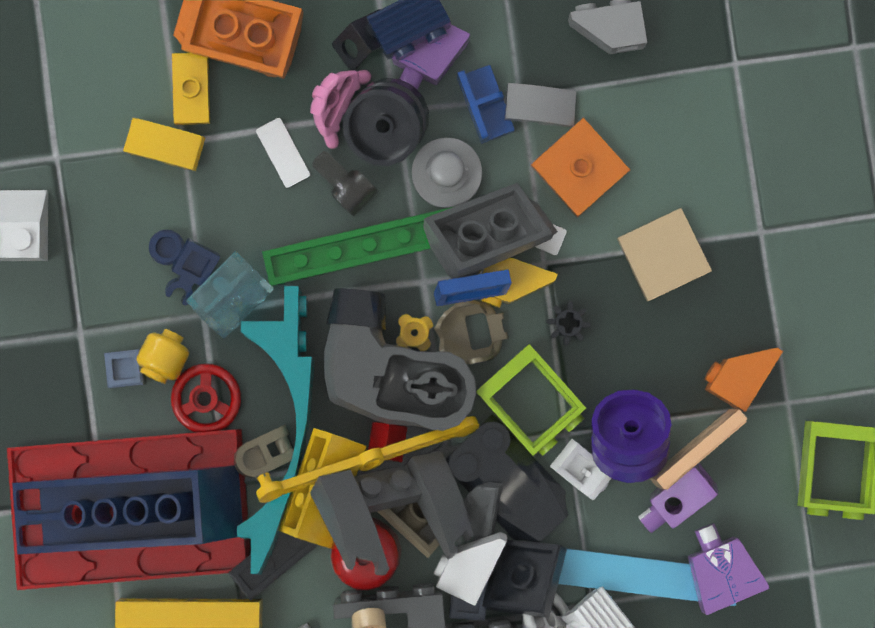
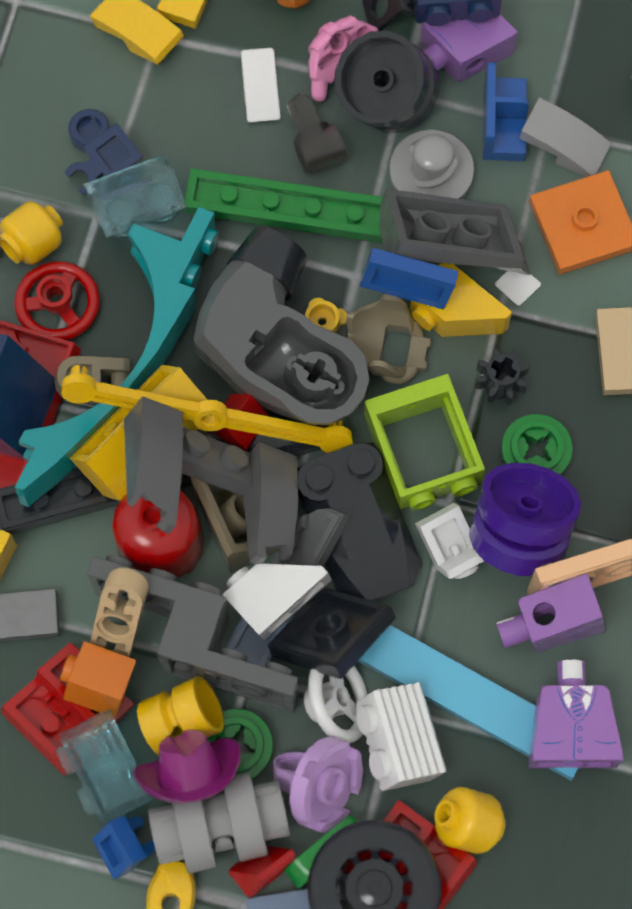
camera: 25 degrees right, 15 degrees down
none -> green gear [502,414,573,475]

